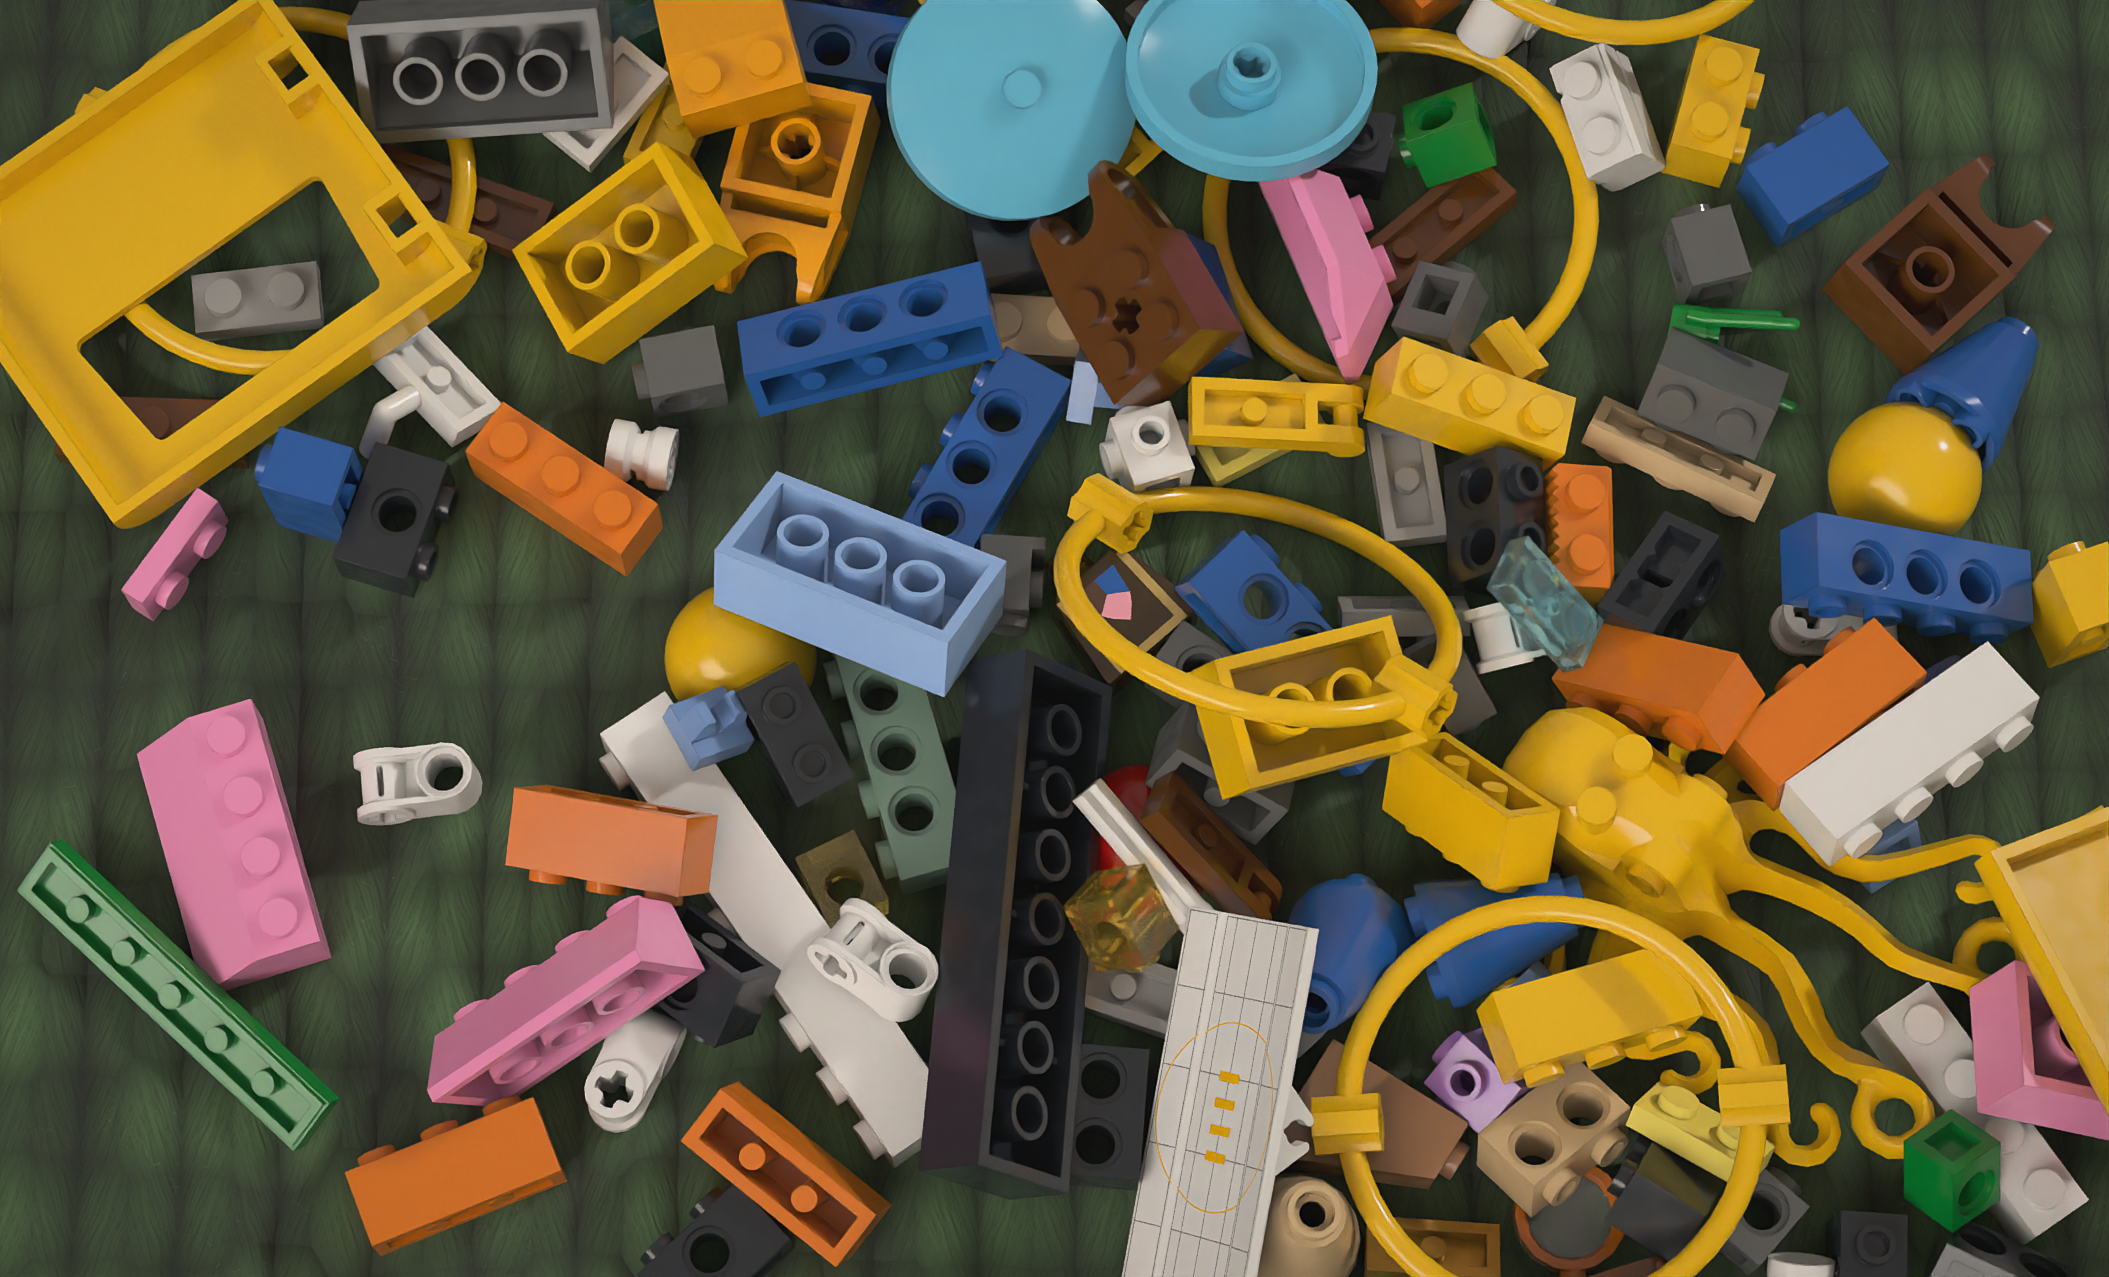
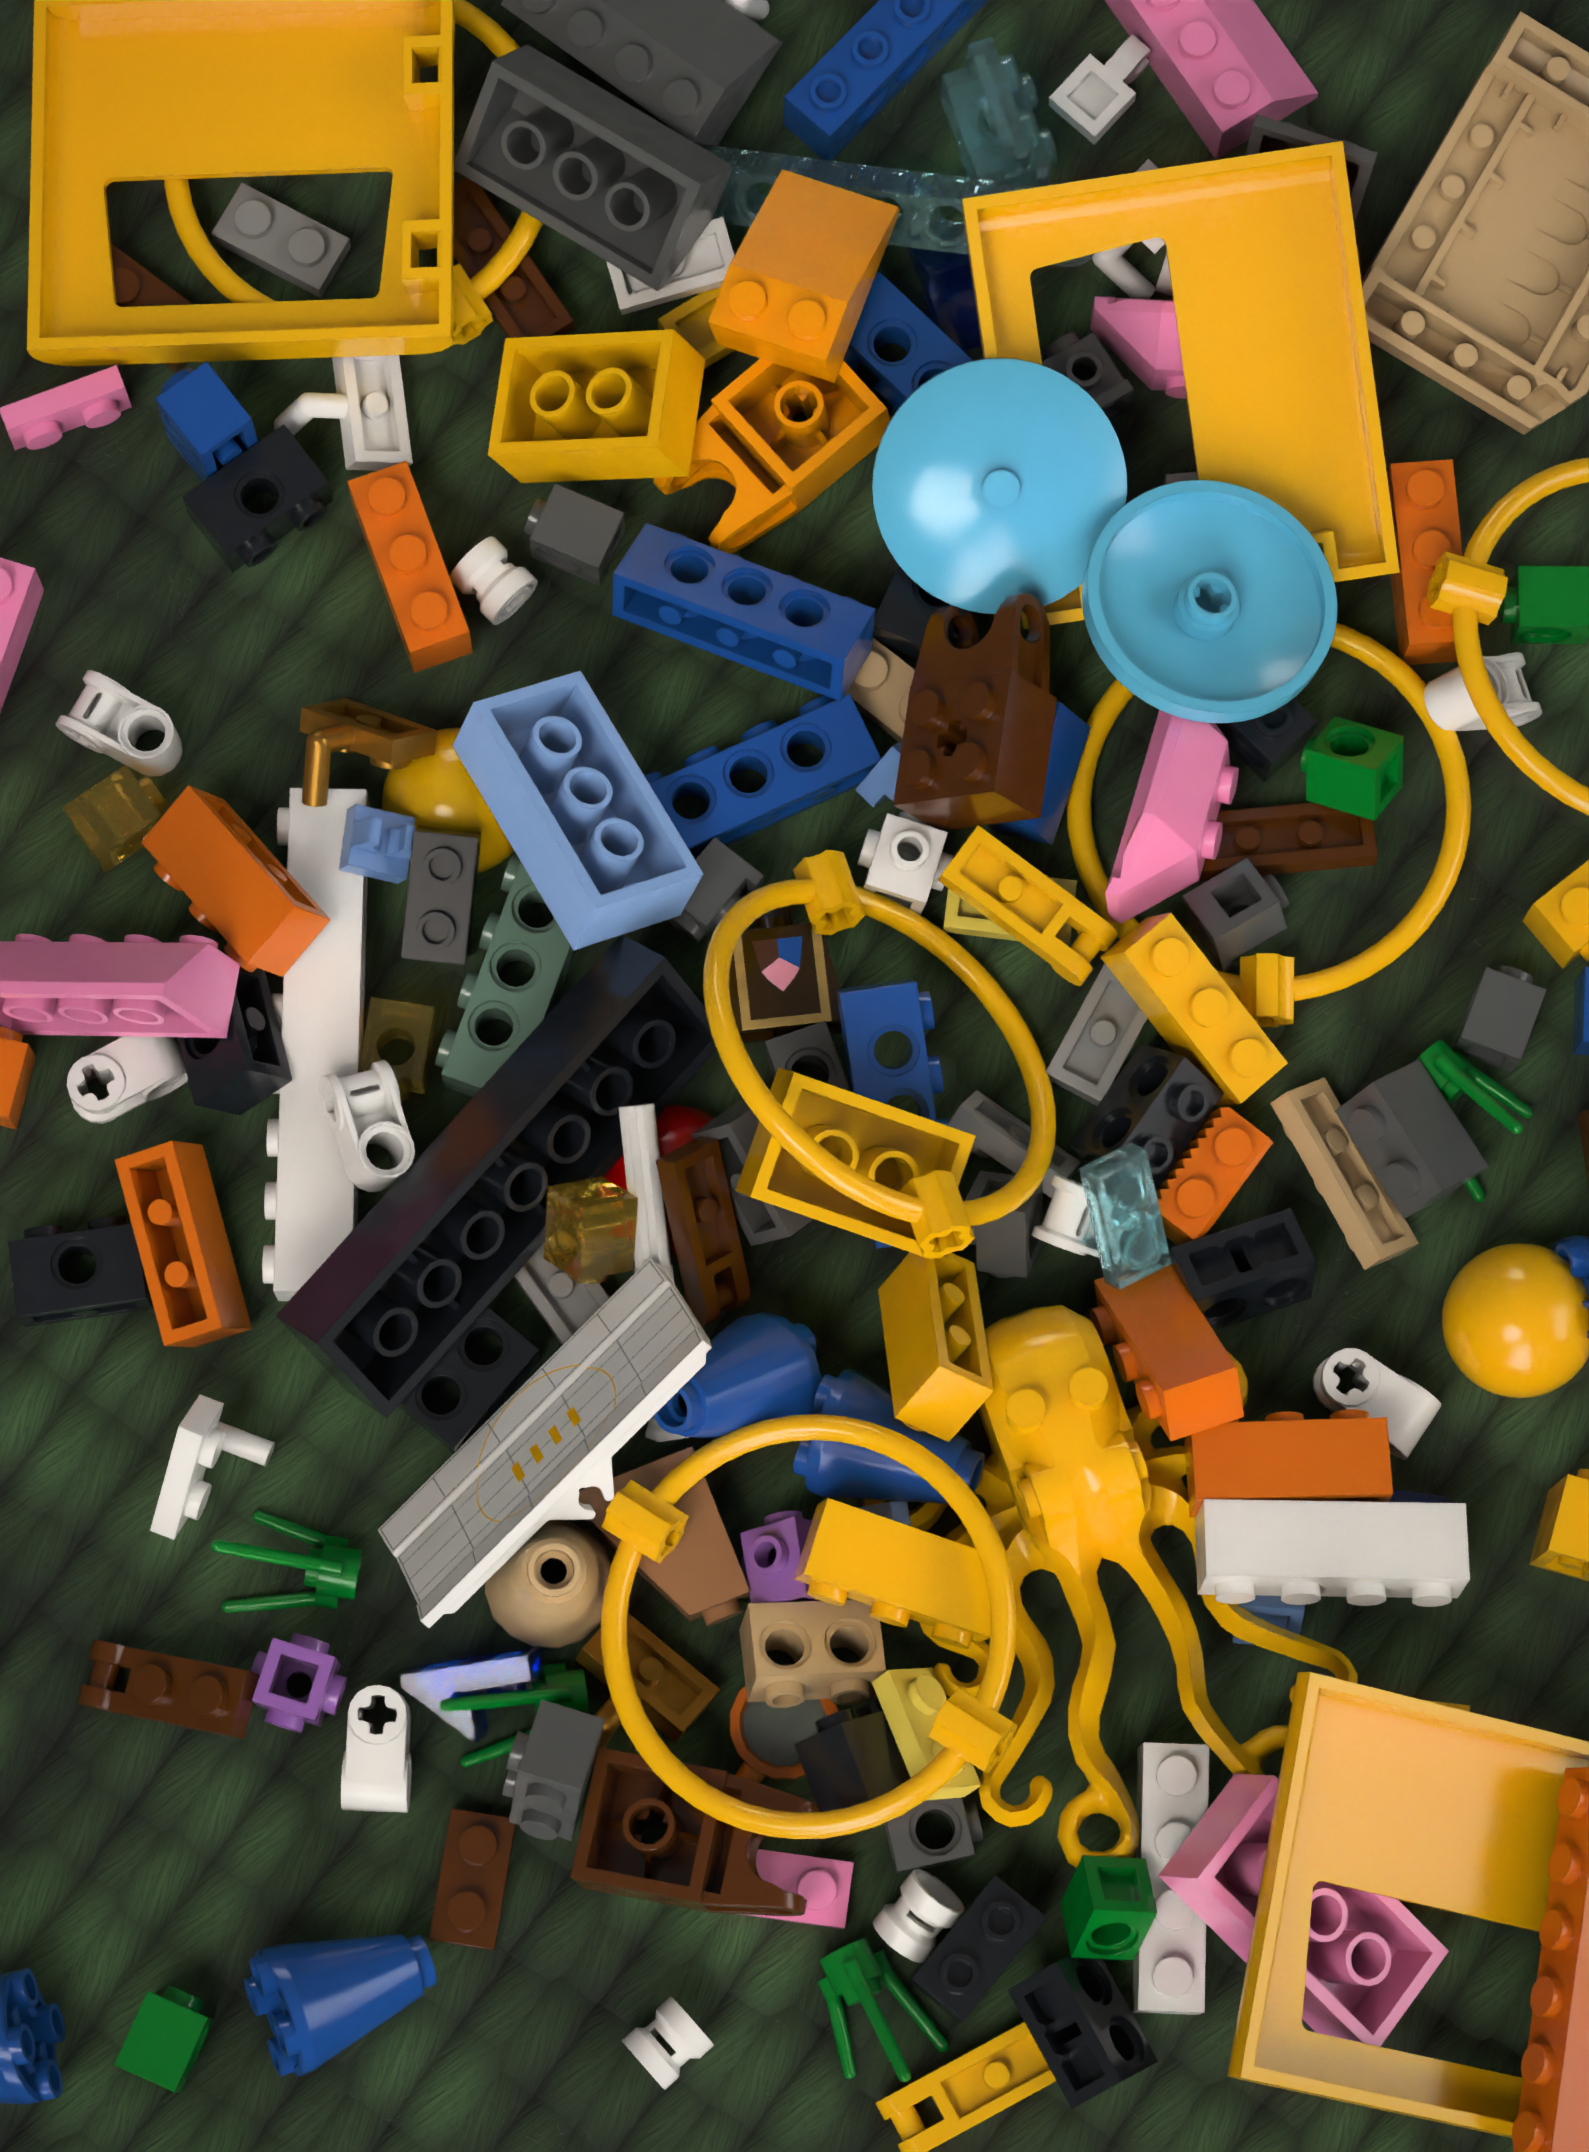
camera: 35 degrees right, 5 degrees up
white brick [1549,43,1666,192] -> none
blue brick [1780,512,2034,645] -> none
none -> clear yellow brick [62,765,168,873]
none -> pearl gold plate [299,698,437,807]

